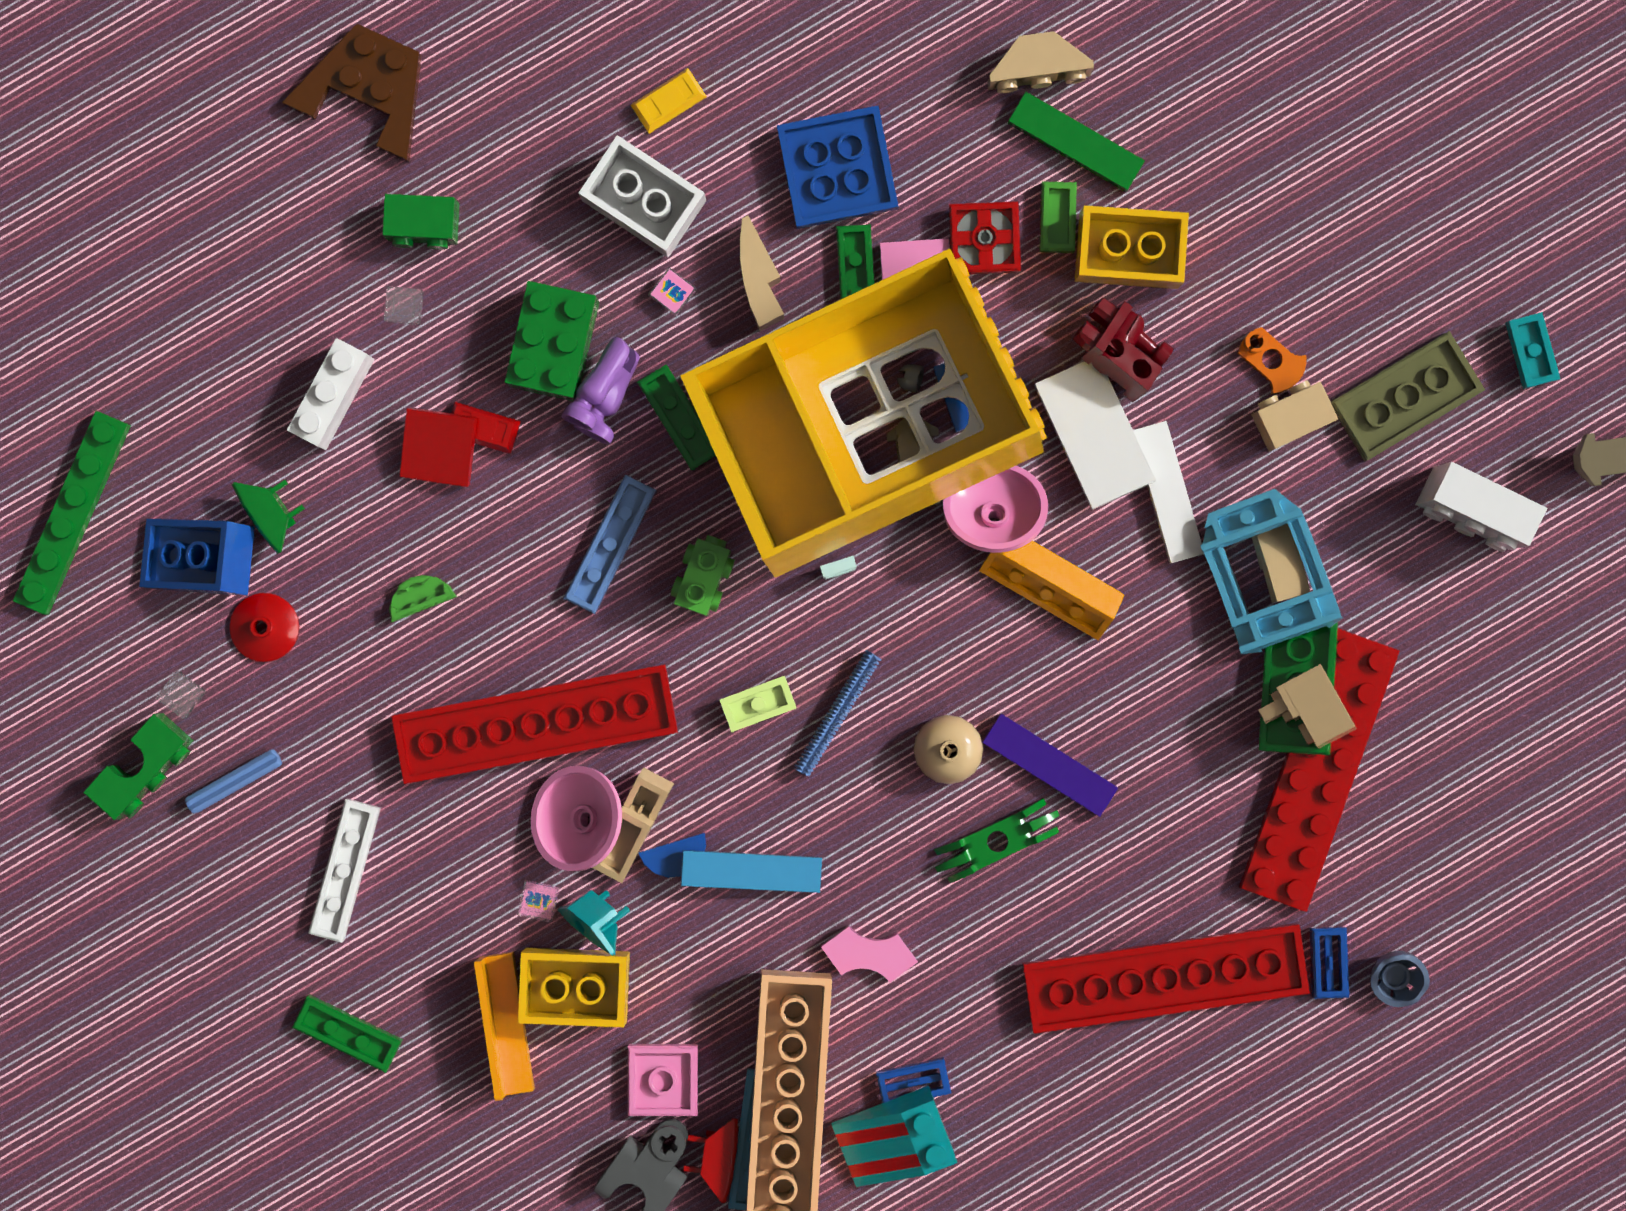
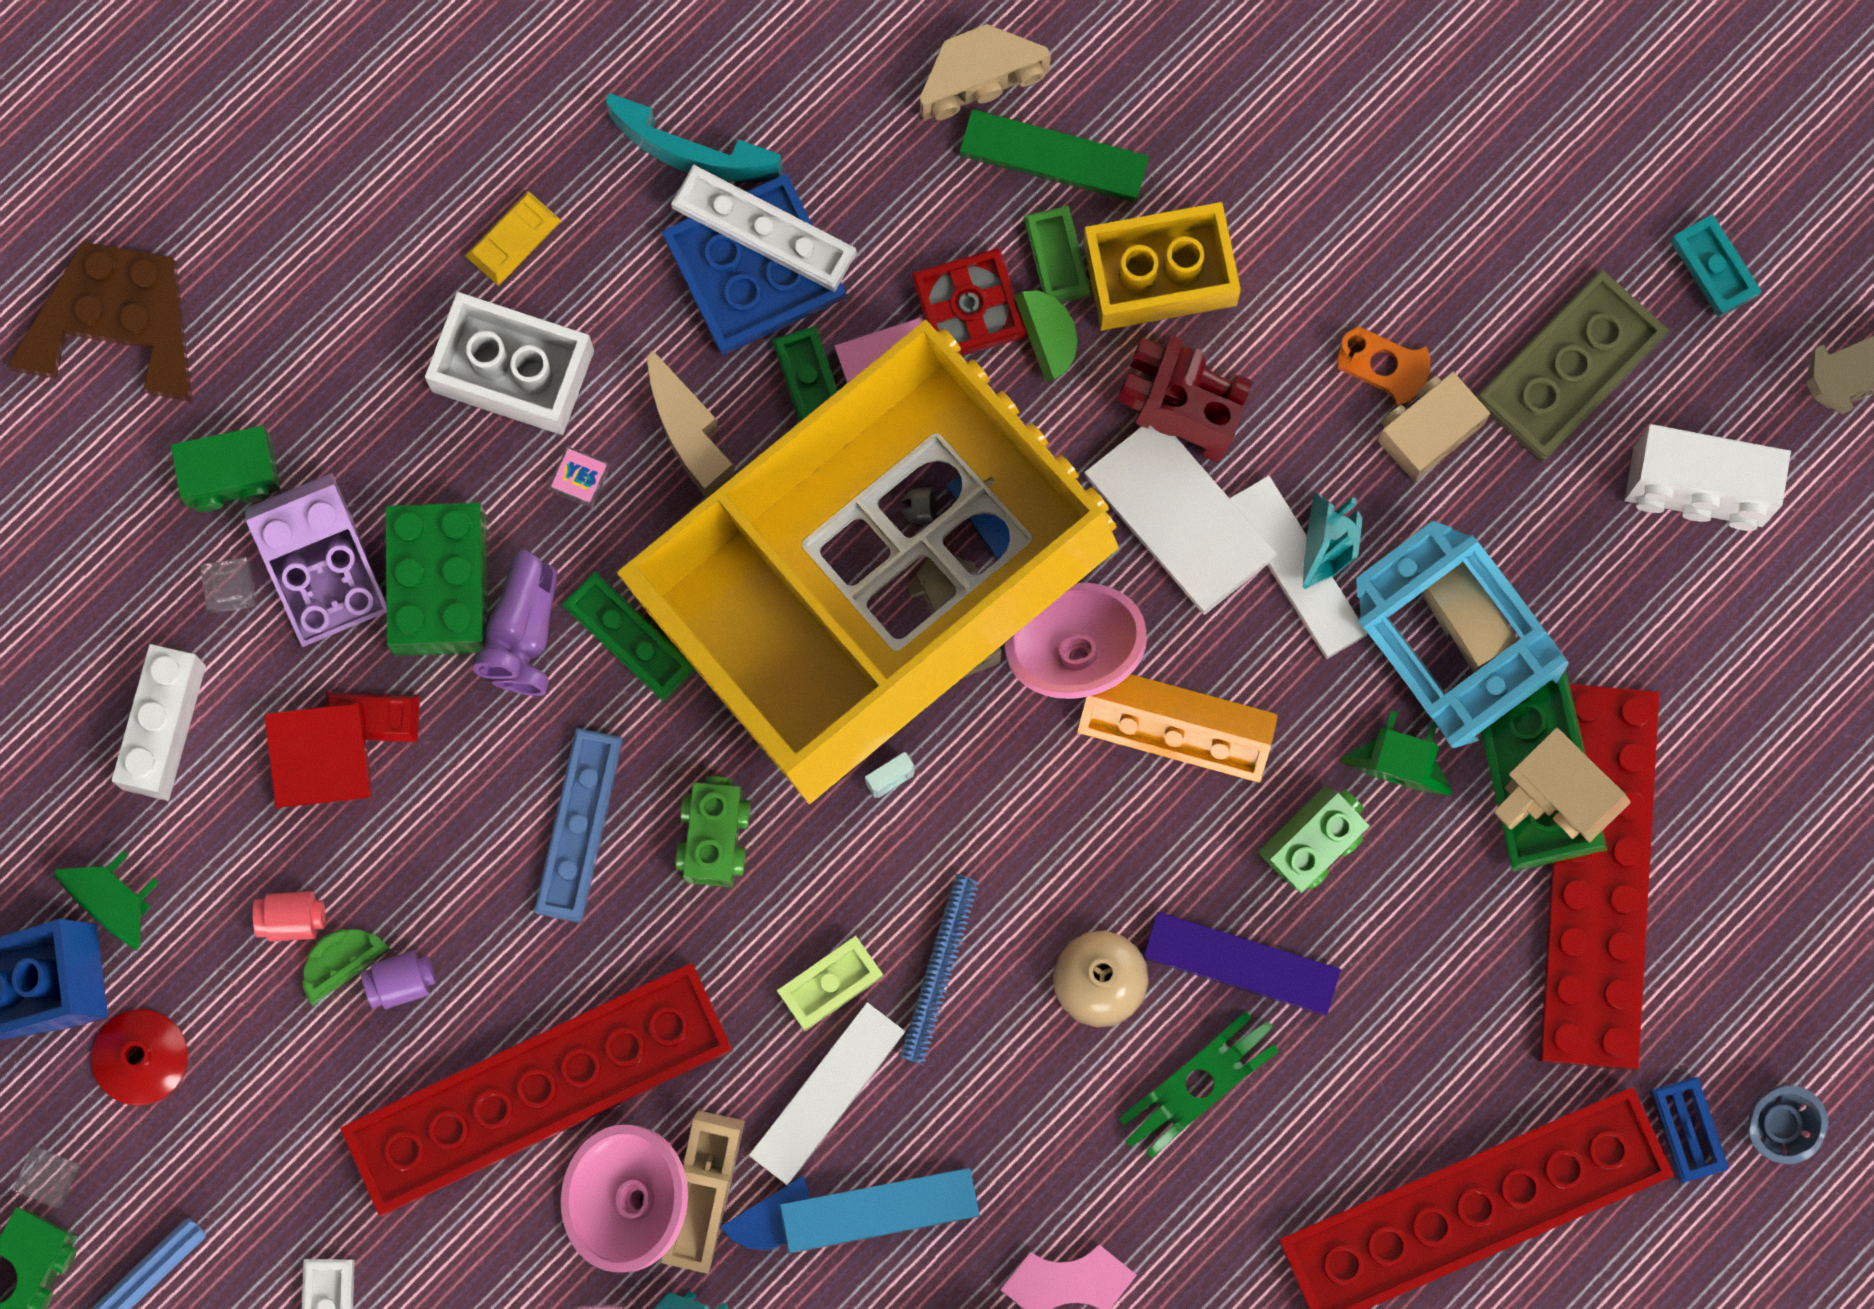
camera: 15 degrees left, 10 degrees down
none -> lavender slope [245,473,387,647]
none -> coral brick [253,891,326,942]
none -> medium lavender brick [361,950,436,1010]
none -> teal slope [606,93,783,182]
none -> white tile [671,164,857,292]
none -> white tile [749,1002,905,1185]
none -> bright green tile [1014,290,1078,383]
none -> brick [1258,786,1370,893]
none -> teal piece [1303,492,1363,589]
none -> green piece [1341,710,1452,796]

